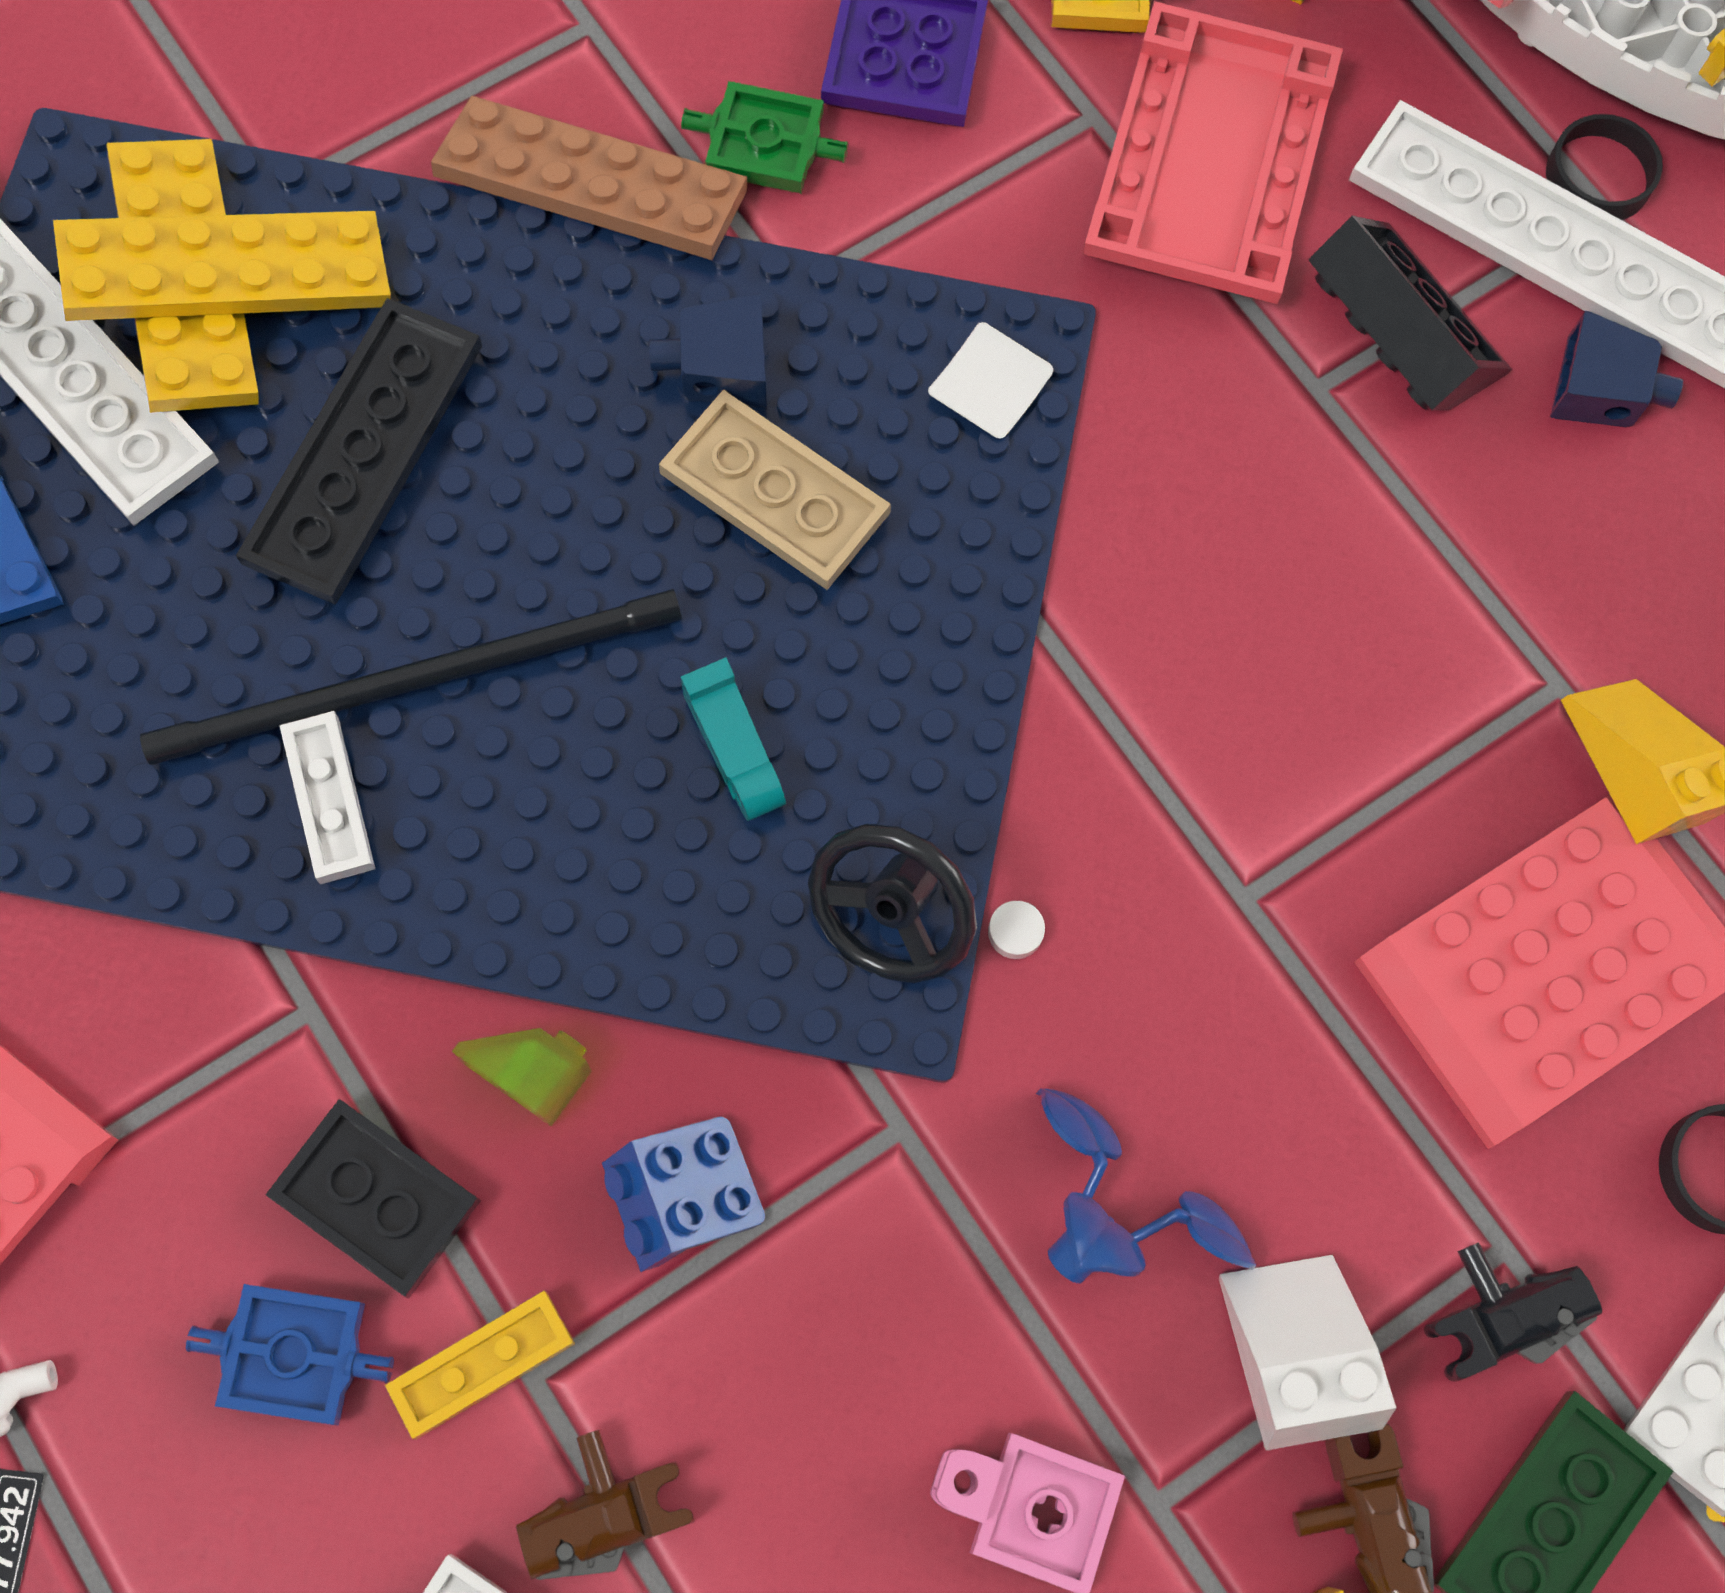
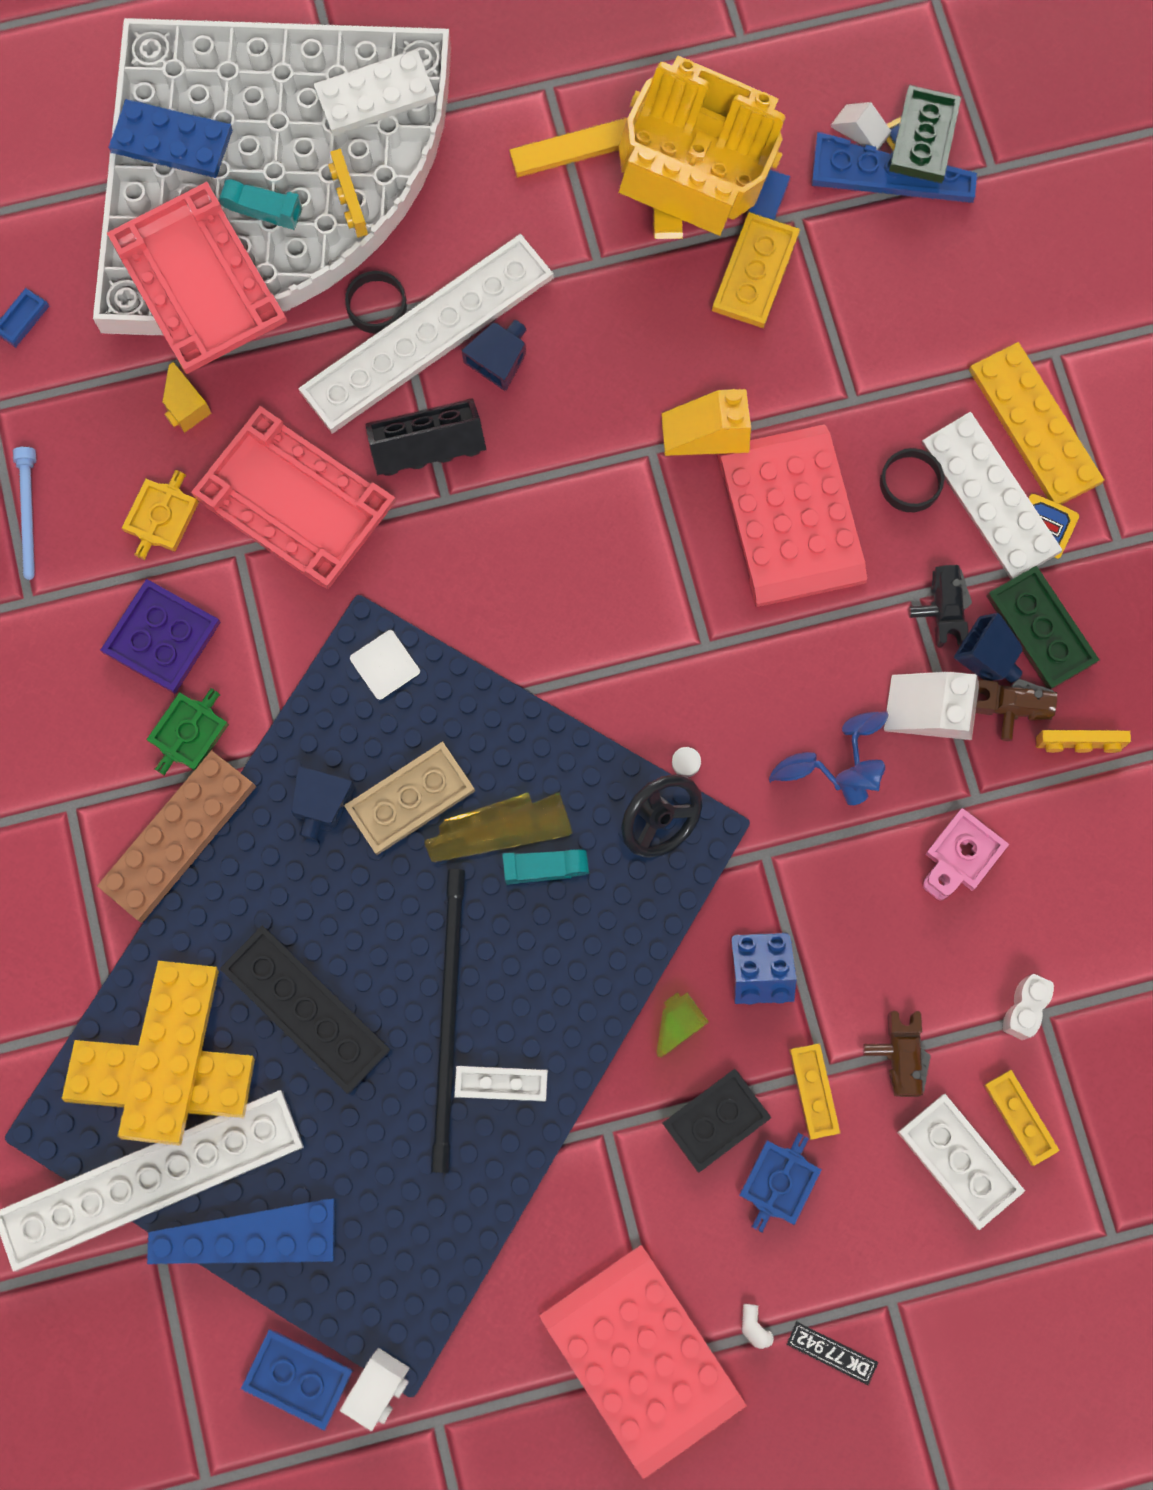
camera: 65 degrees left, 5 degrees up
none -> clear yellow wedge [424,792,572,862]
none -> dark blue torso [954,613,1023,683]

